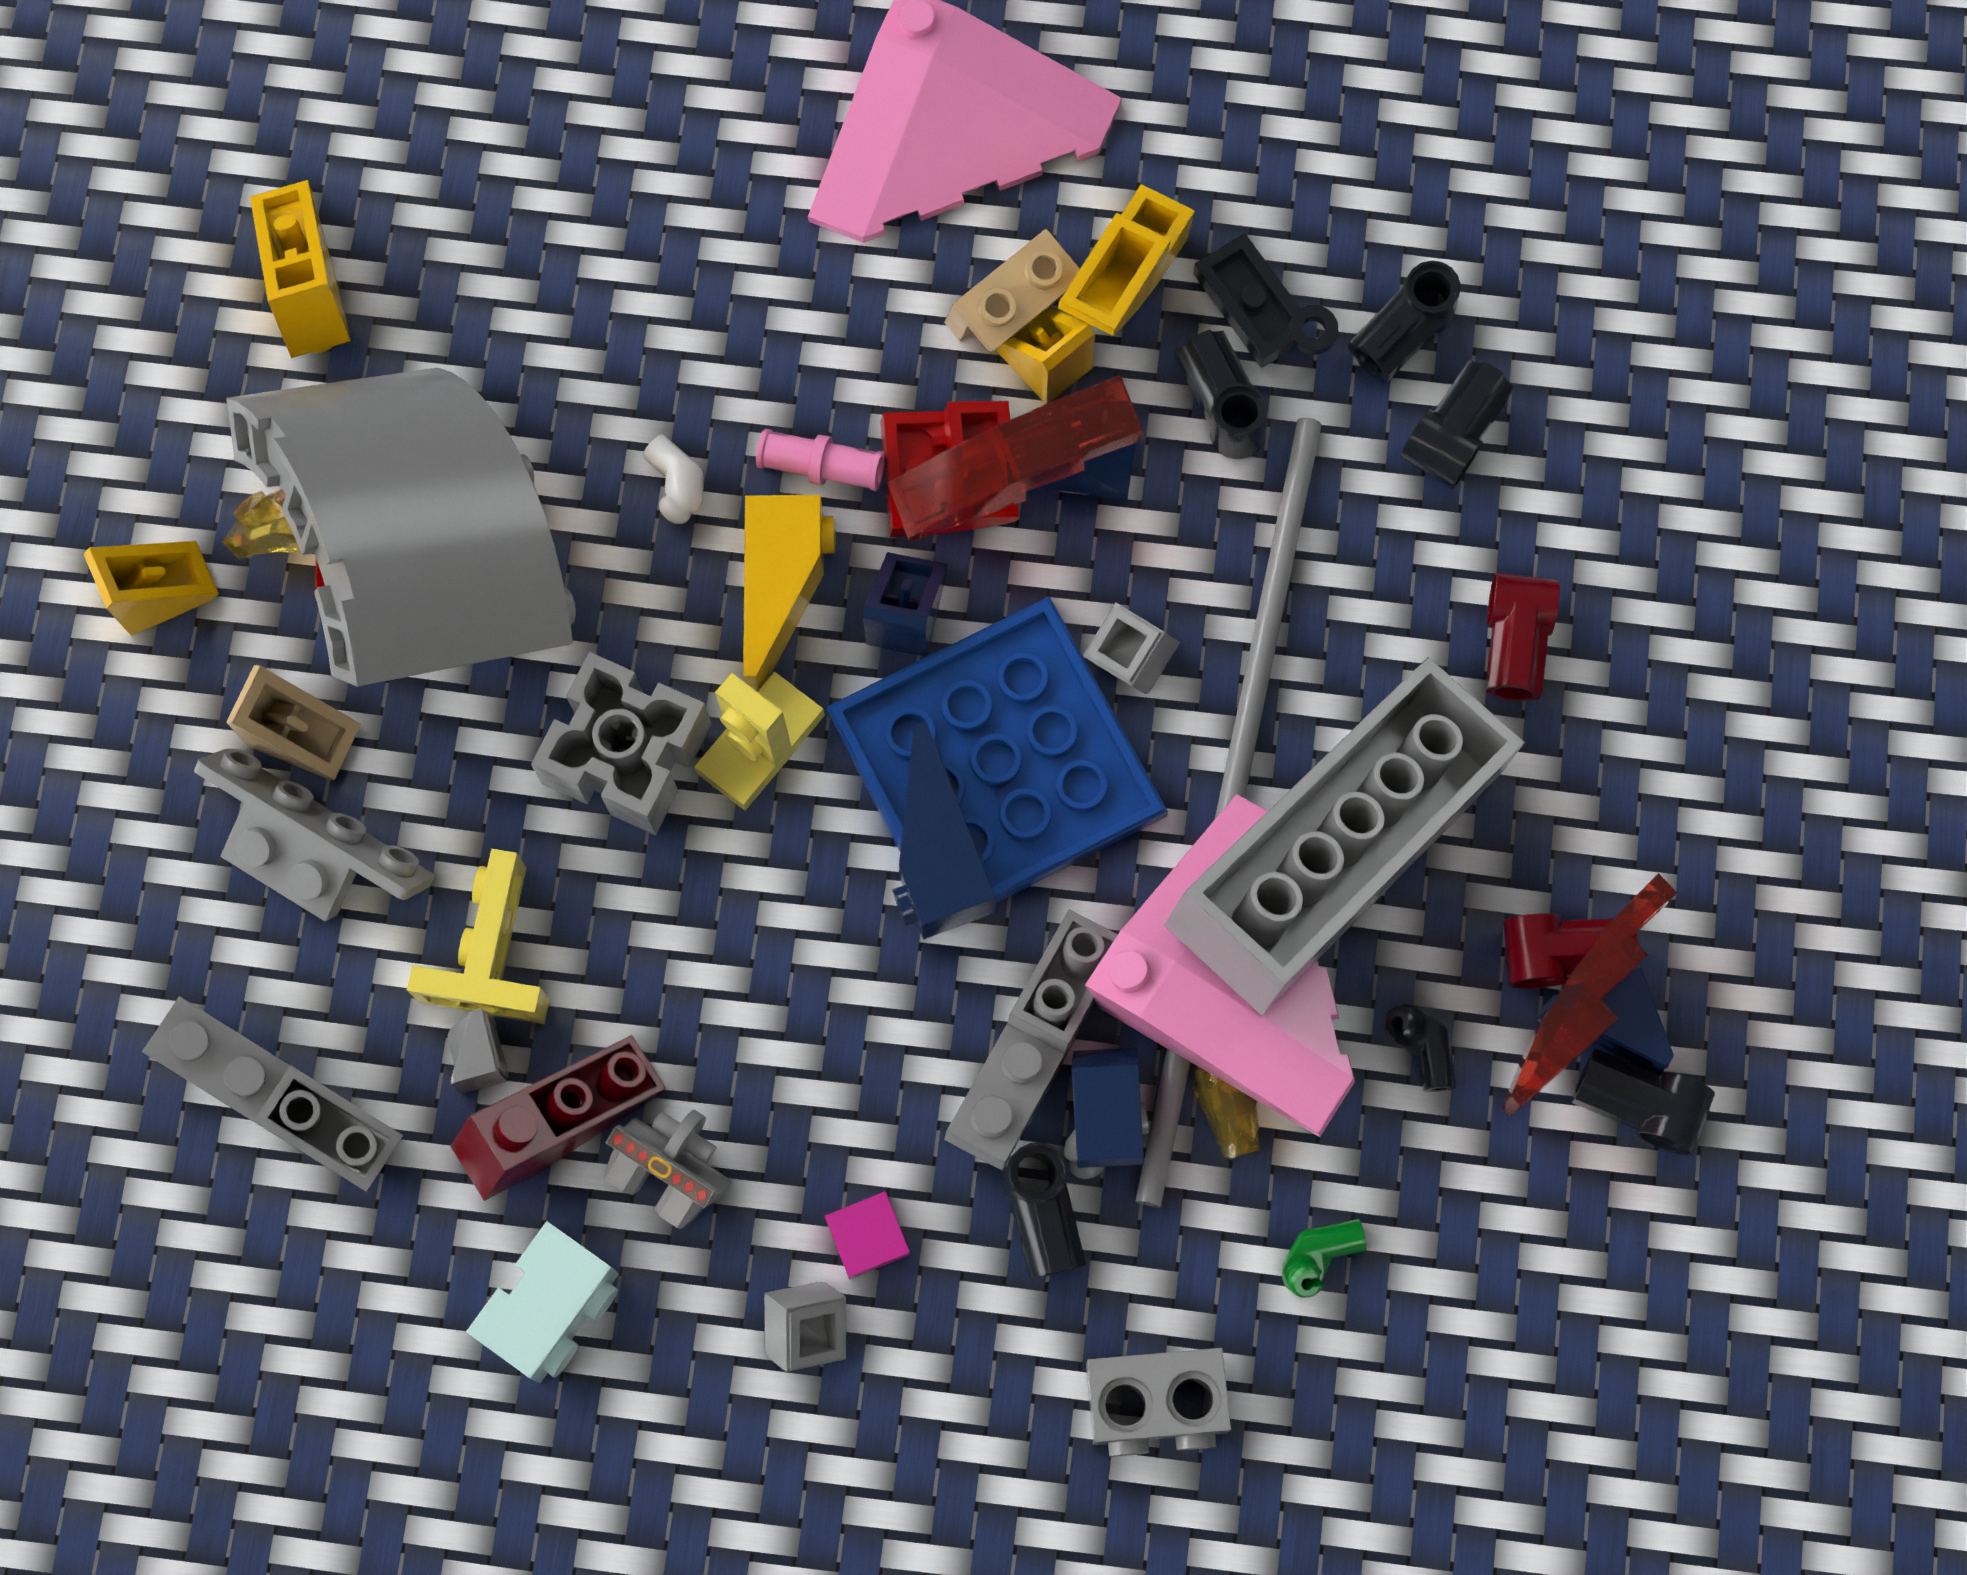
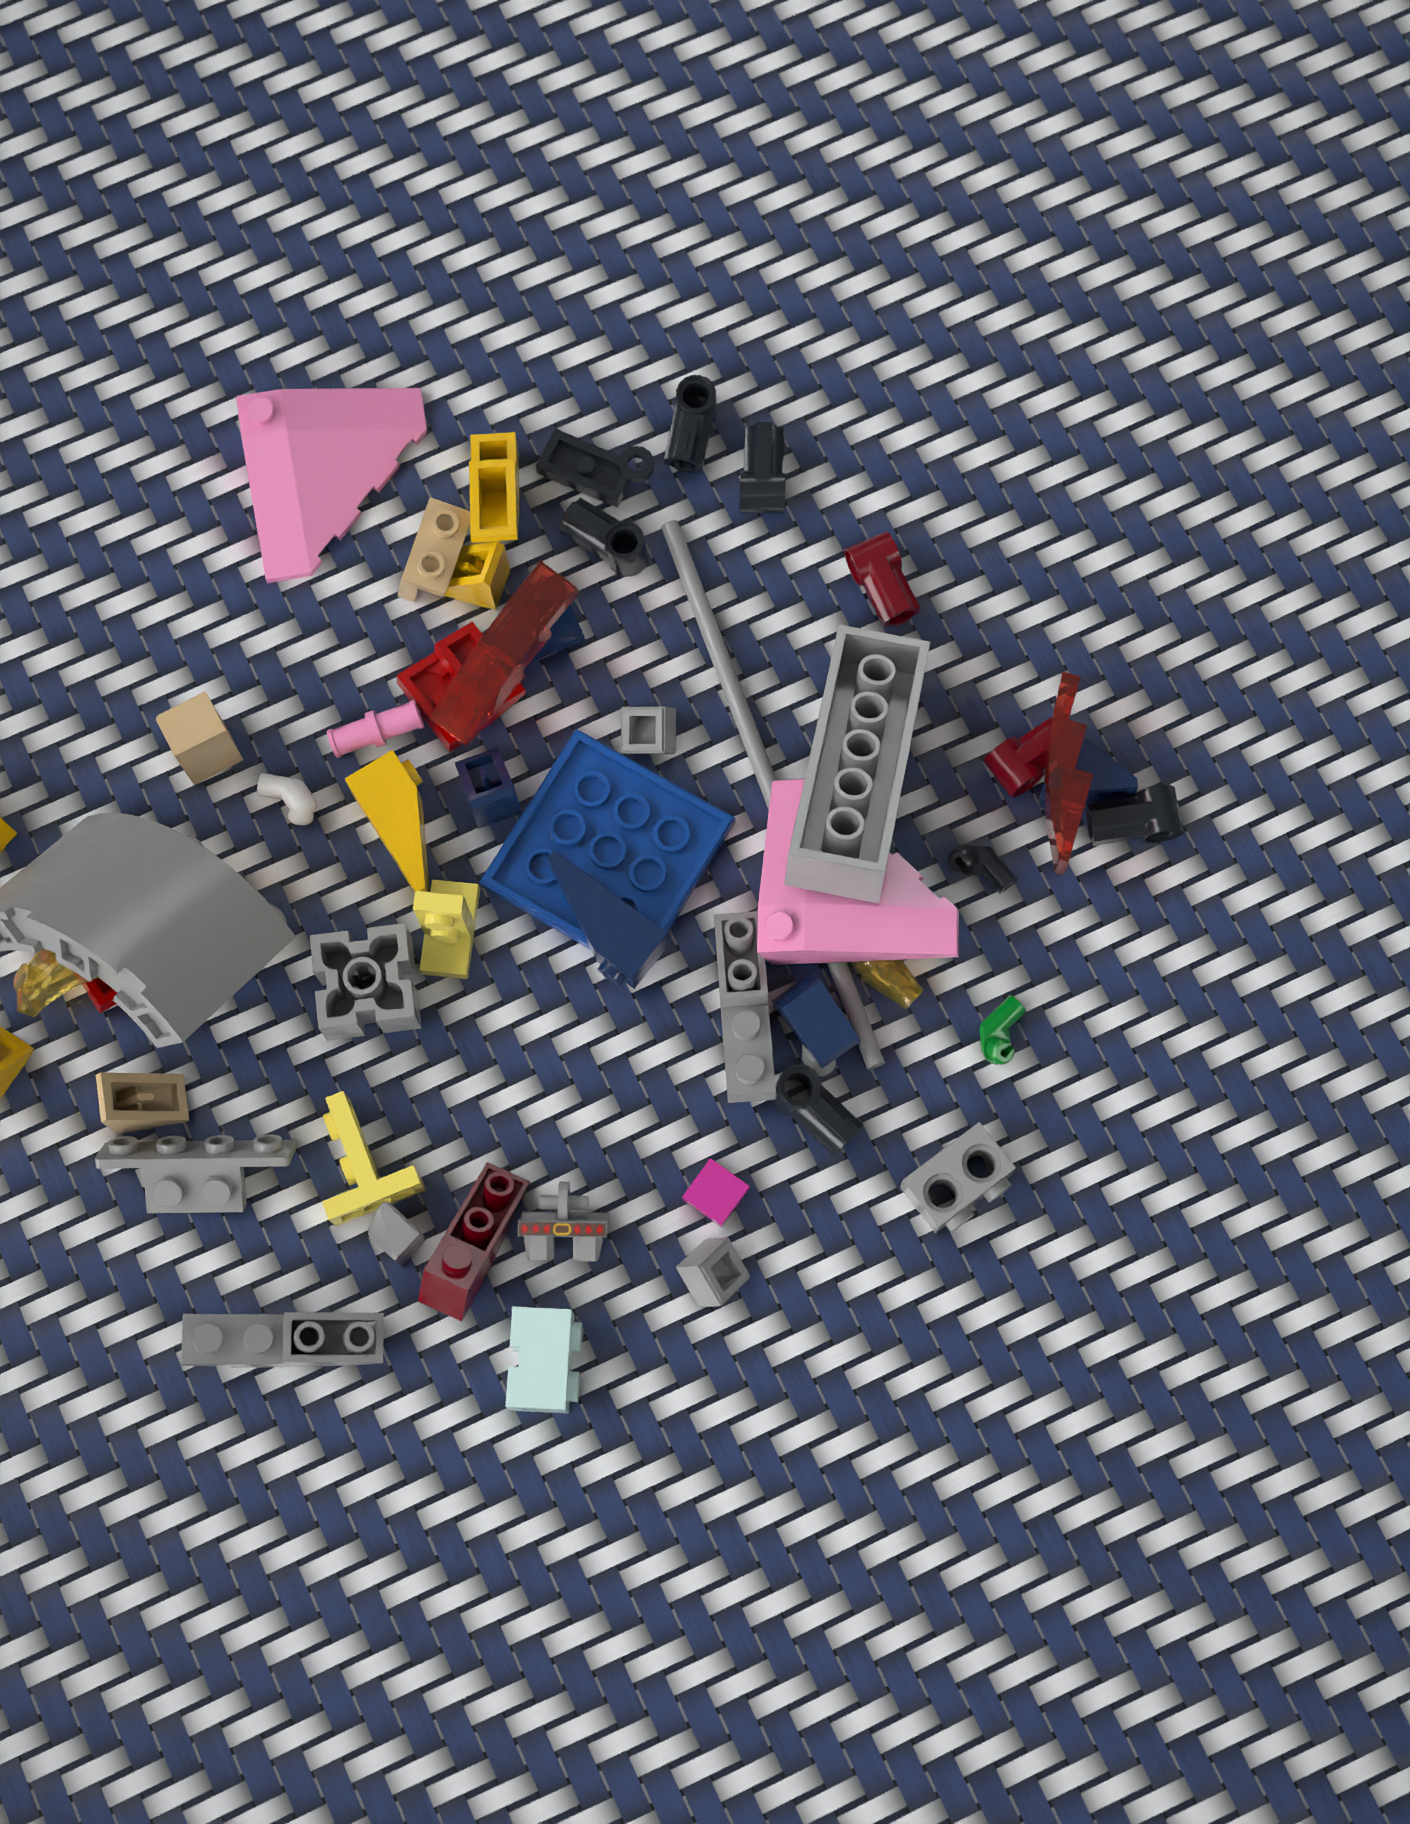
camera: 30 degrees left, 0 degrees up
none -> tan panel [156,691,243,785]

